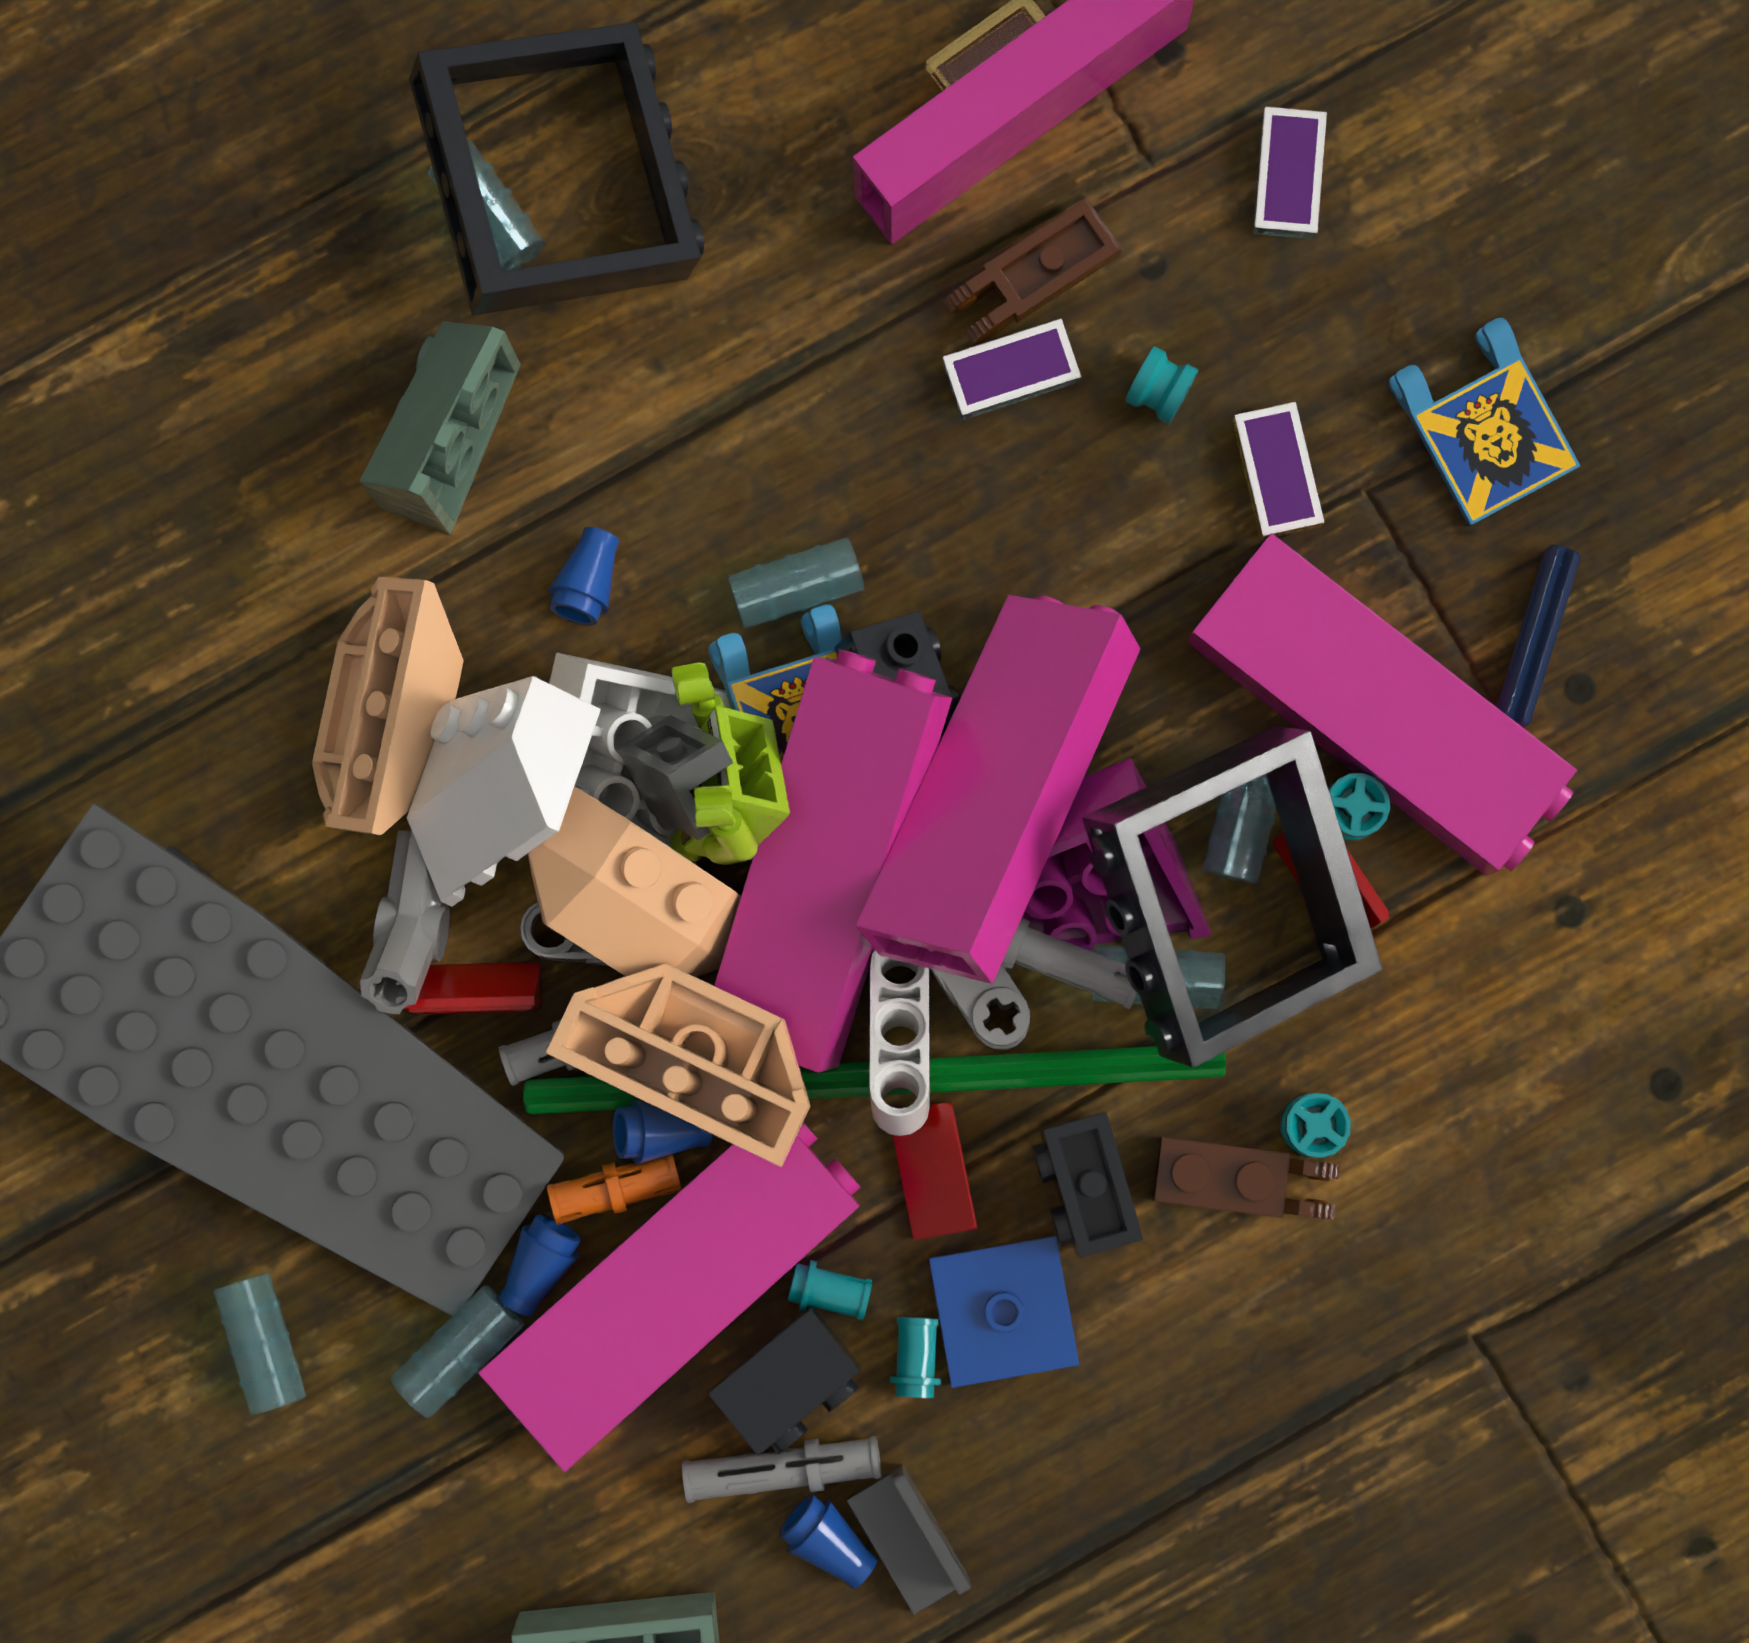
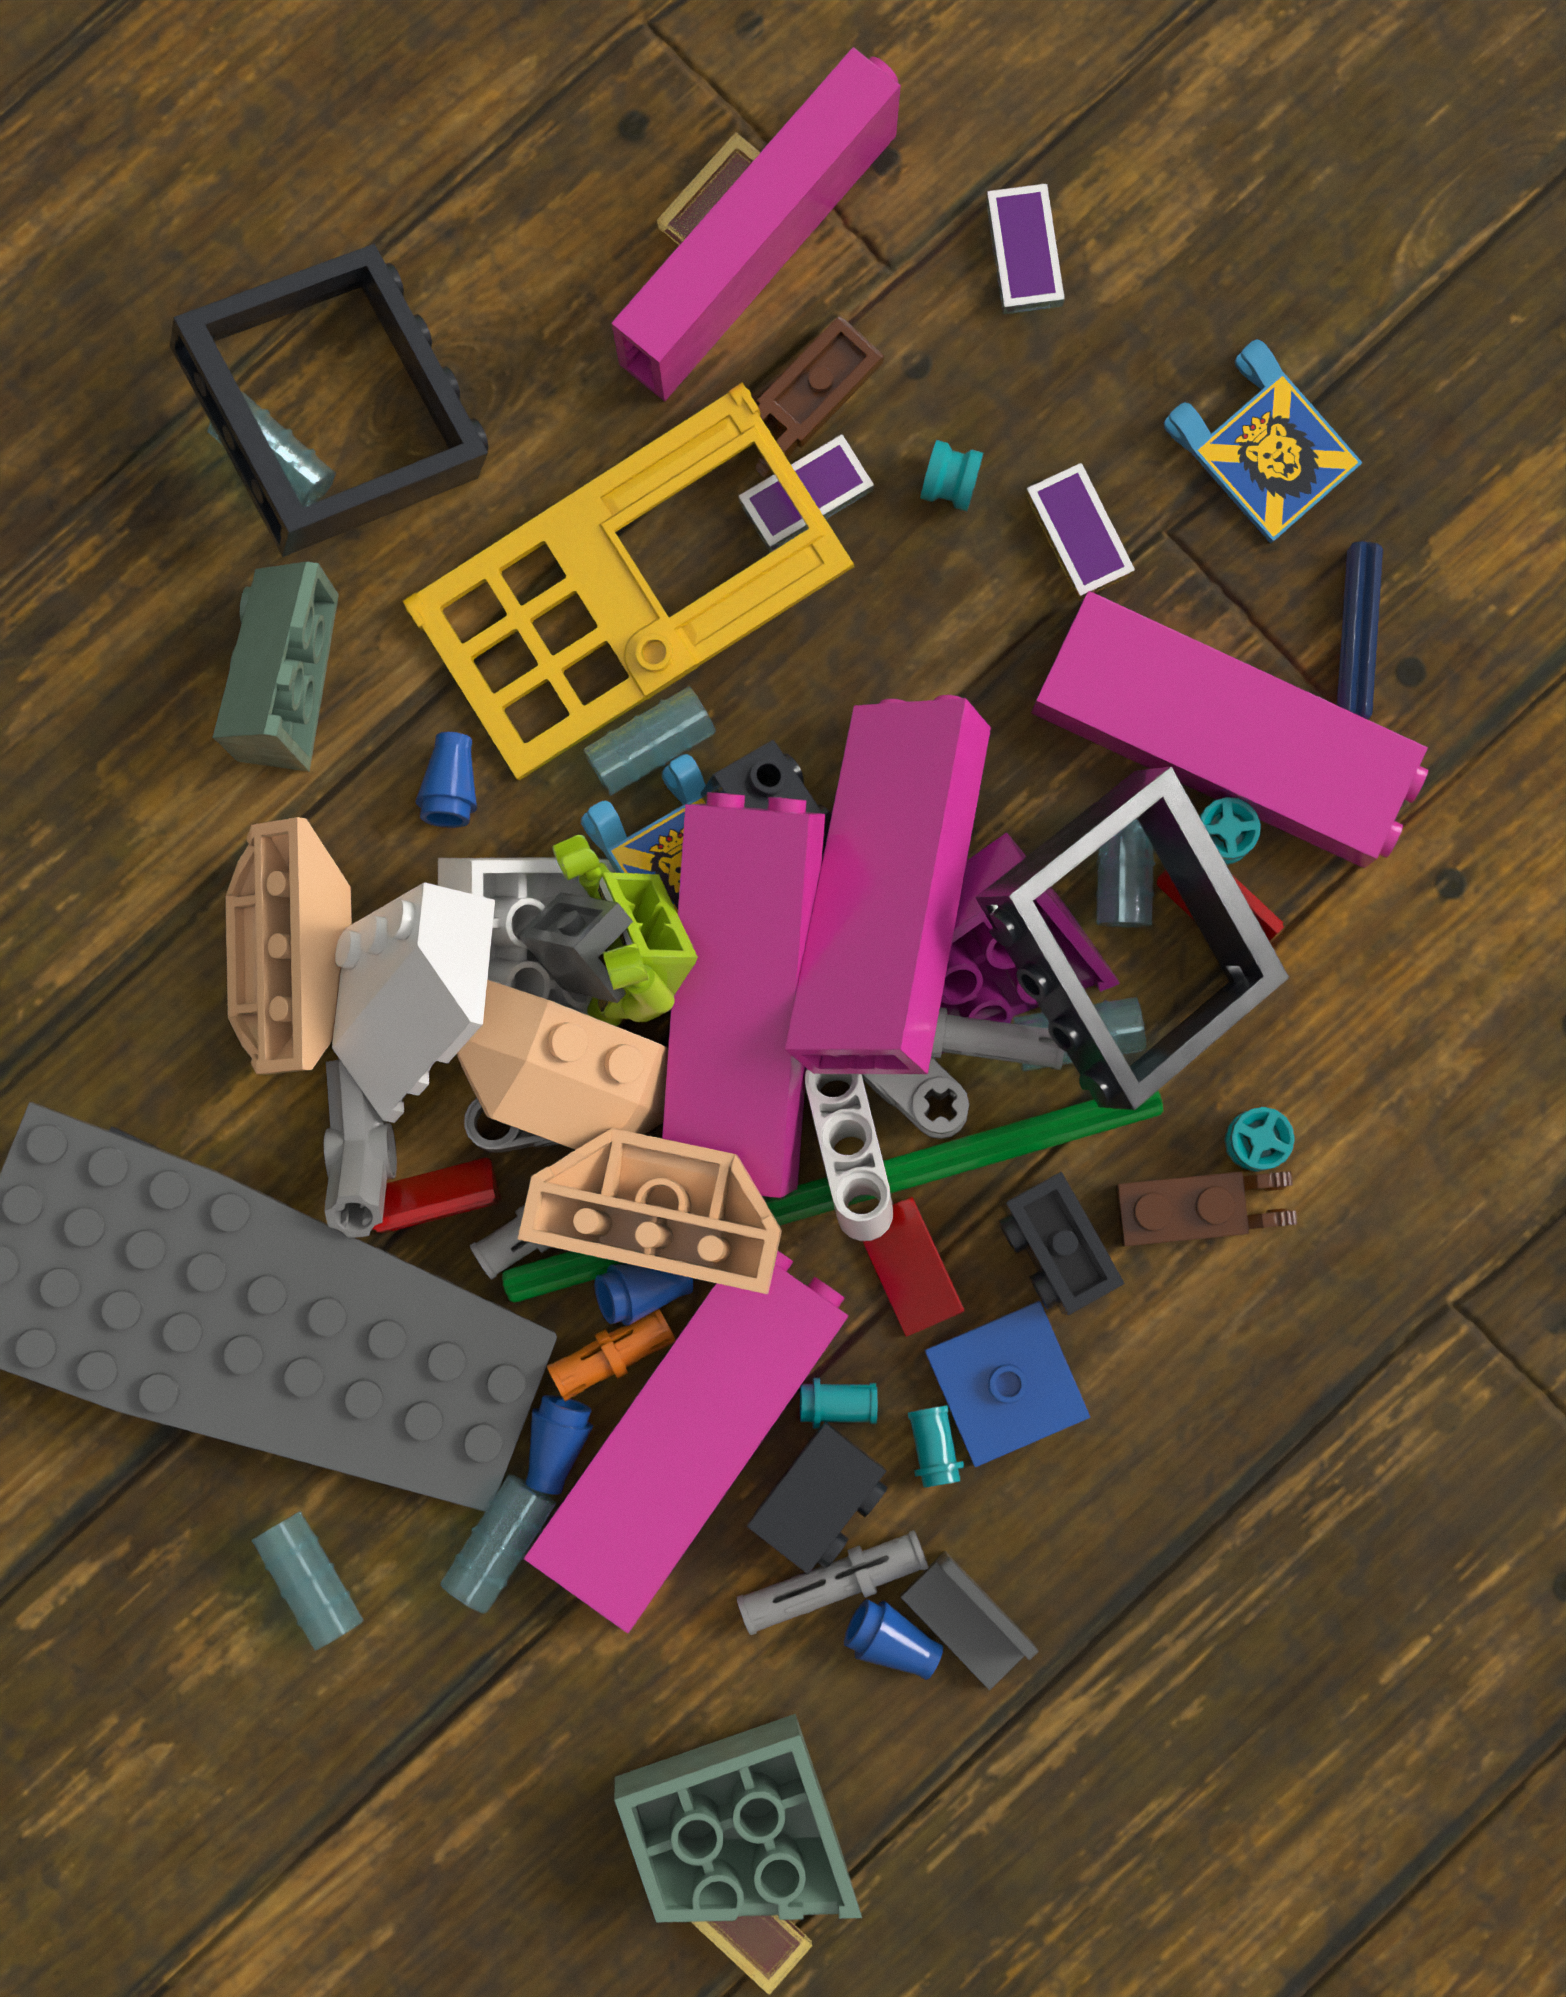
camera: 15 degrees left, 0 degrees up
none -> yellow door [403,383,855,781]

